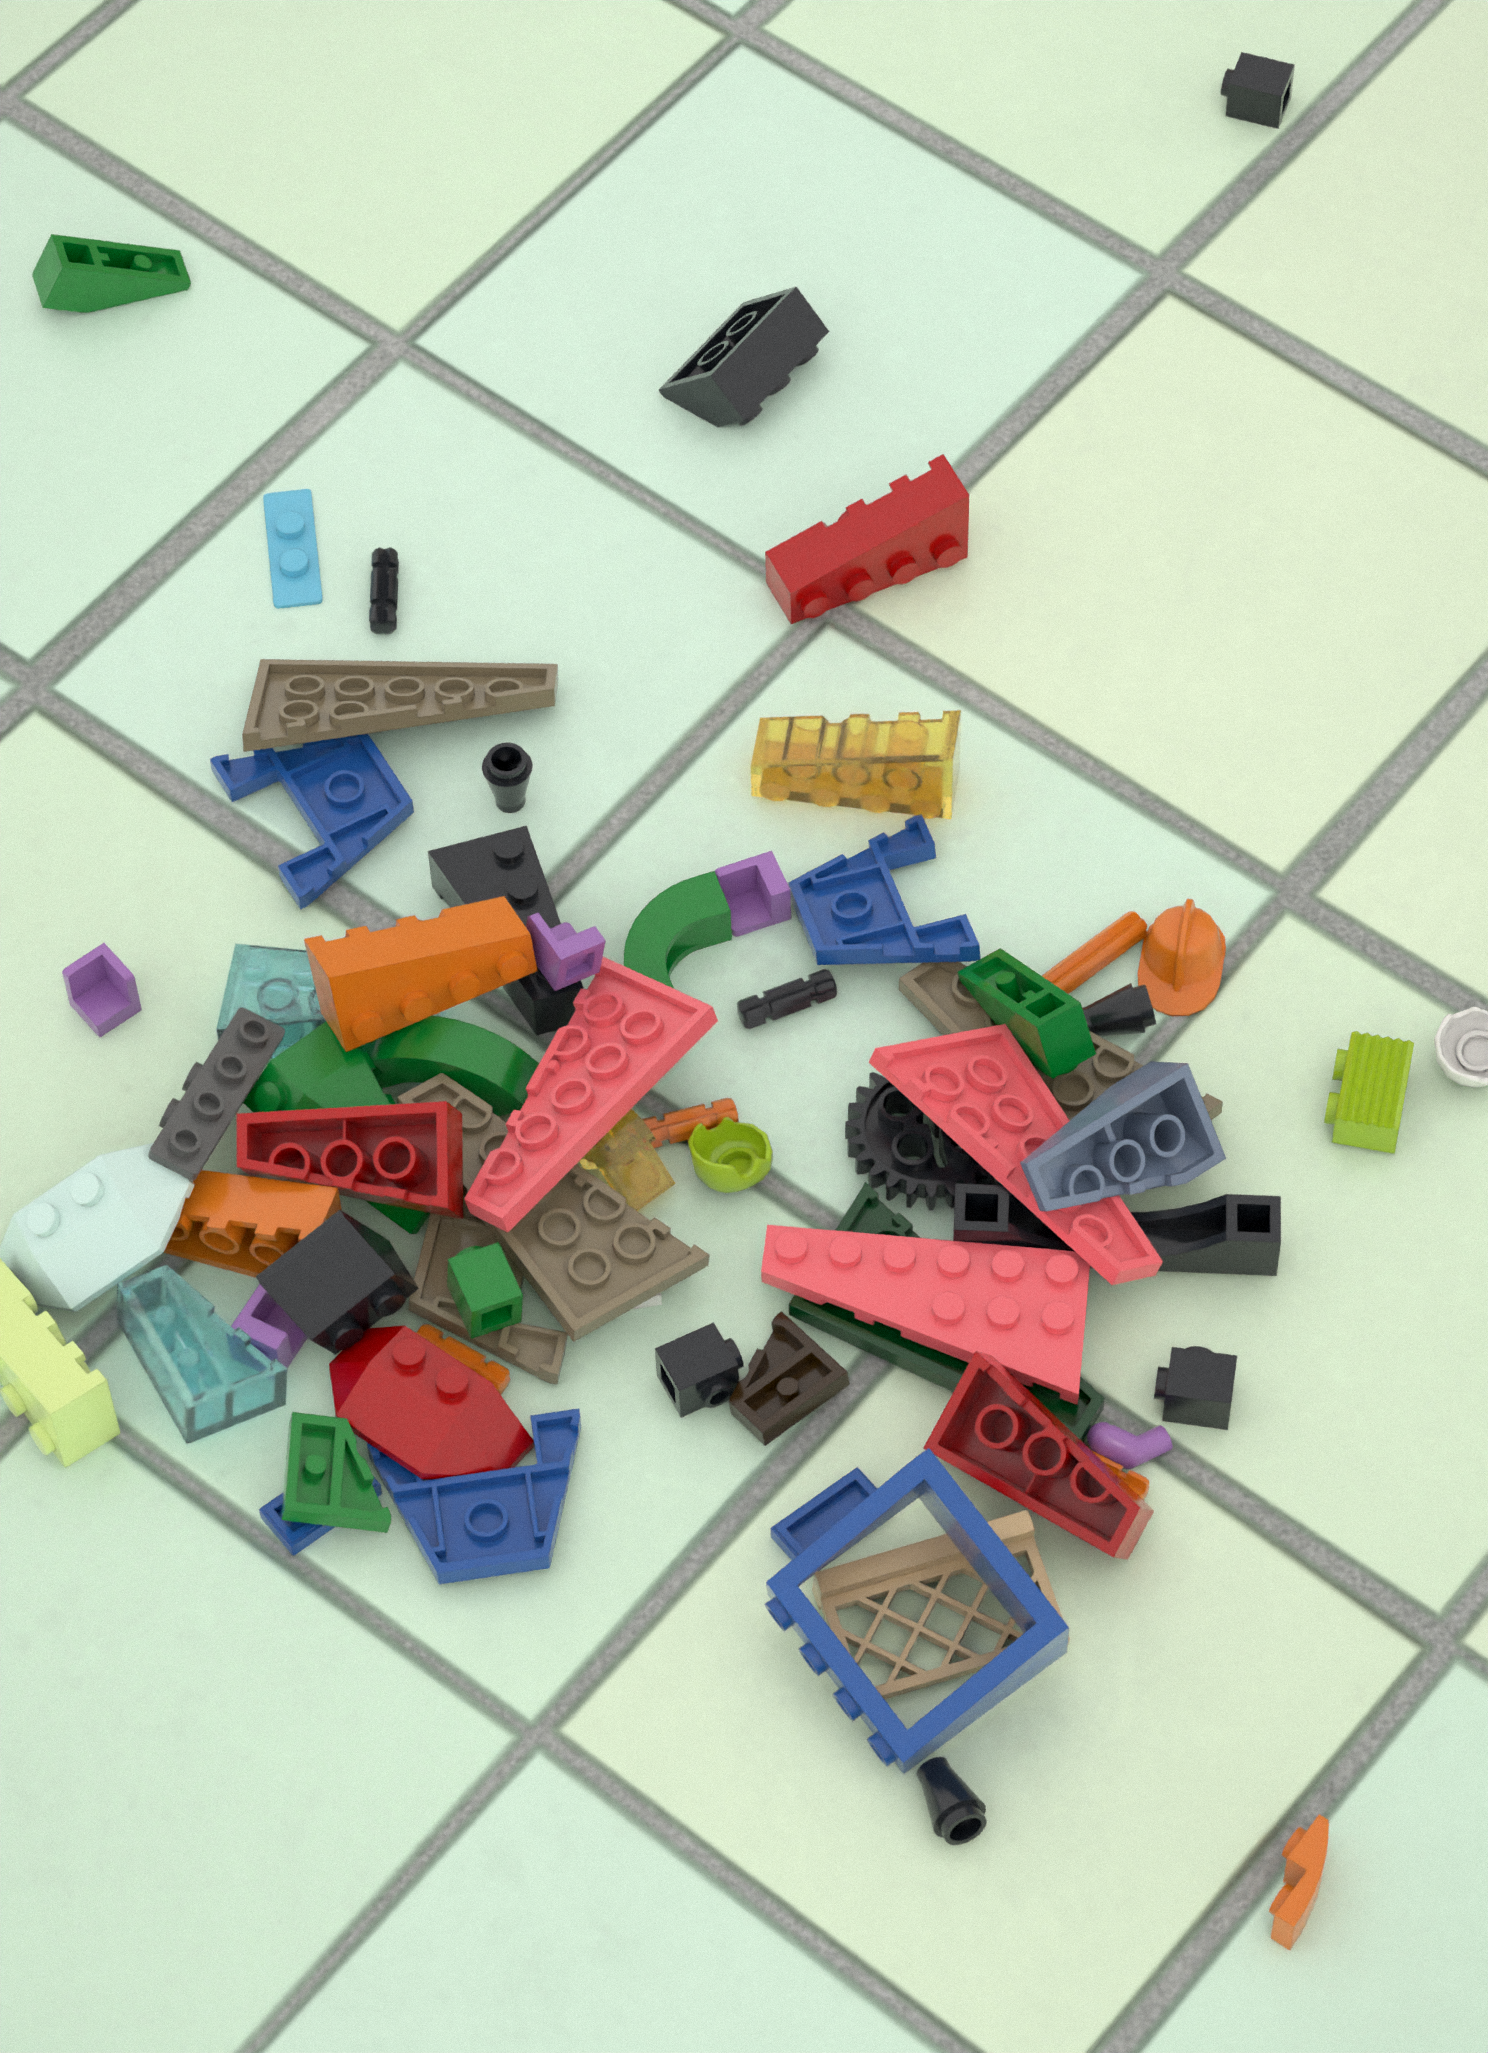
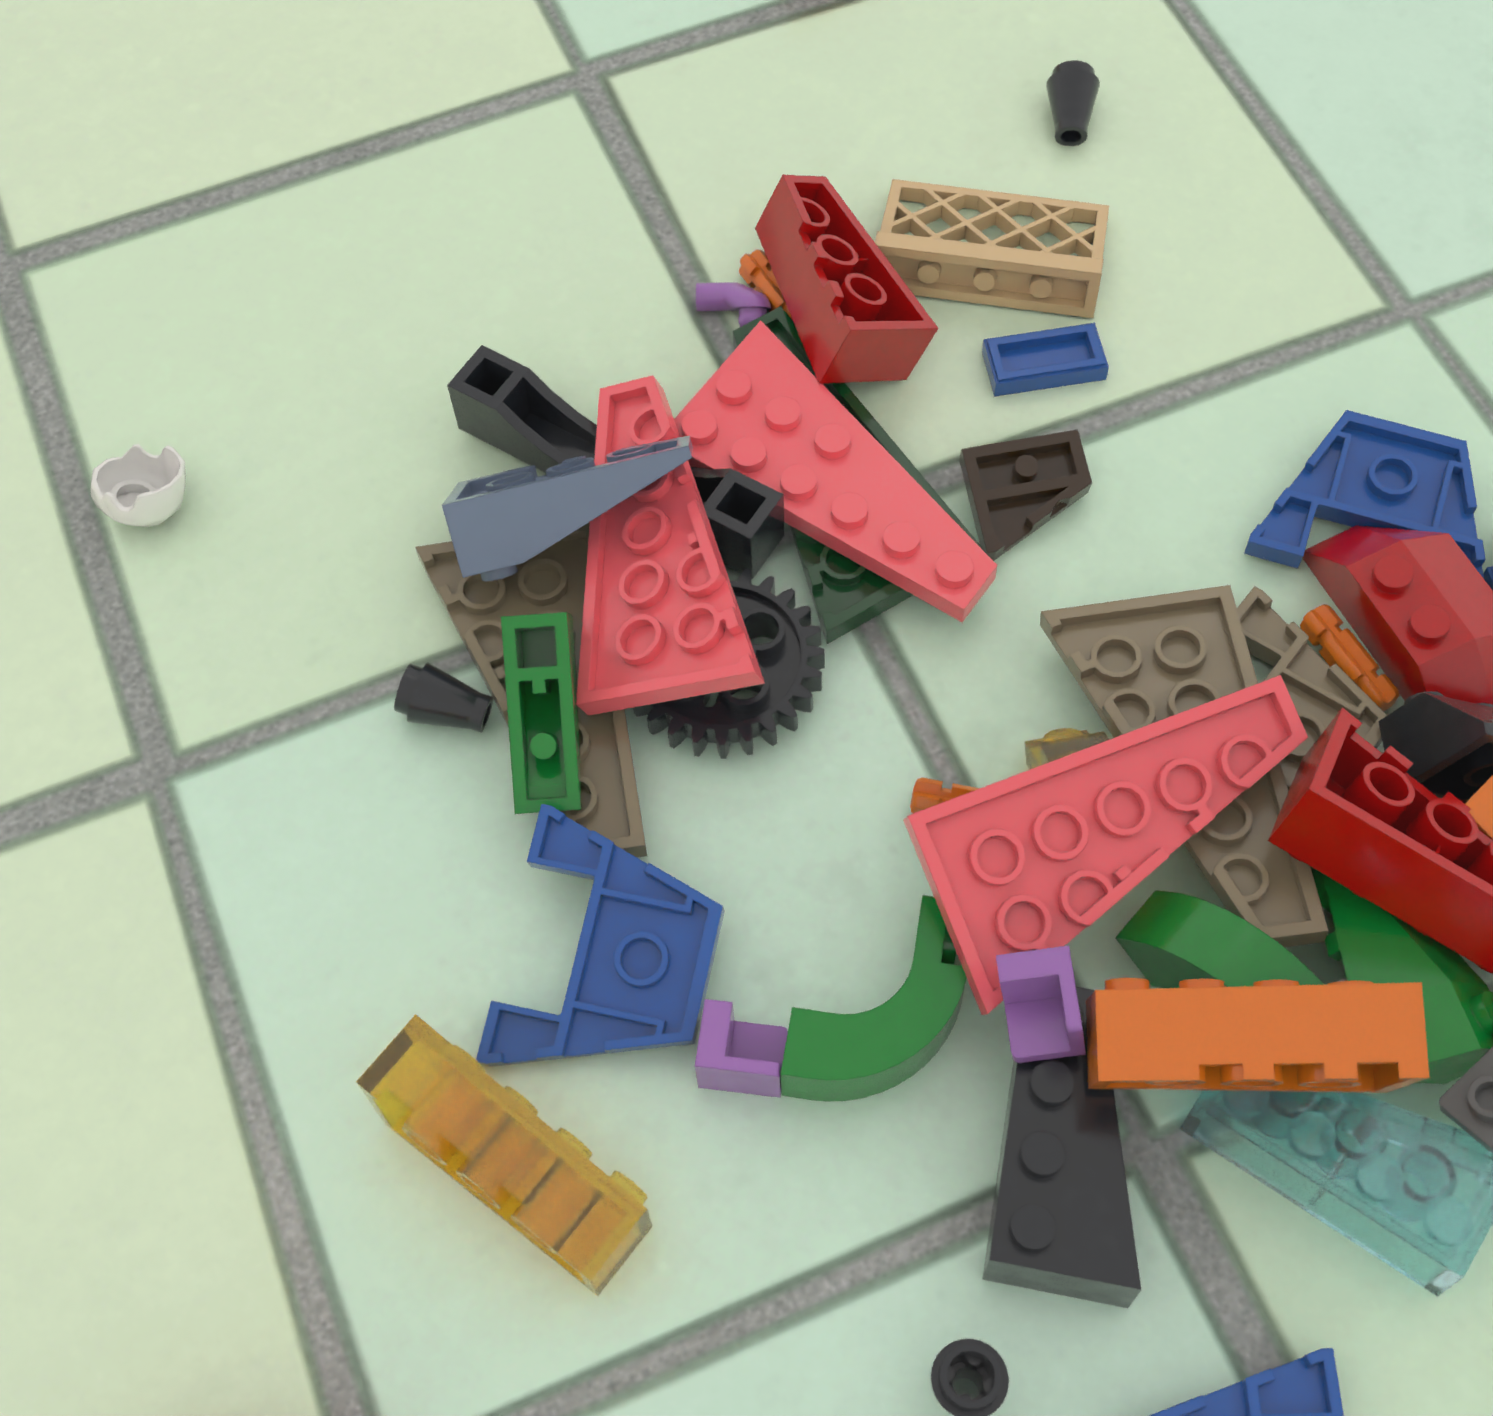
camera: 150 degrees left, 5 degrees up
green brick [447,1242,523,1339] -> none
black brick [655,1322,744,1418] -> none
lime hair [688,1117,773,1193] -> none
black axle [737,969,837,1029] -> none
blue windscreen [764,1448,1069,1774] -> none
orange axle [1042,911,1148,994] -> none
orange piece [1138,899,1226,1017] -> none
black brick [1154,1346,1237,1430] -> none
lime brick [1324,1031,1414,1154] -> none

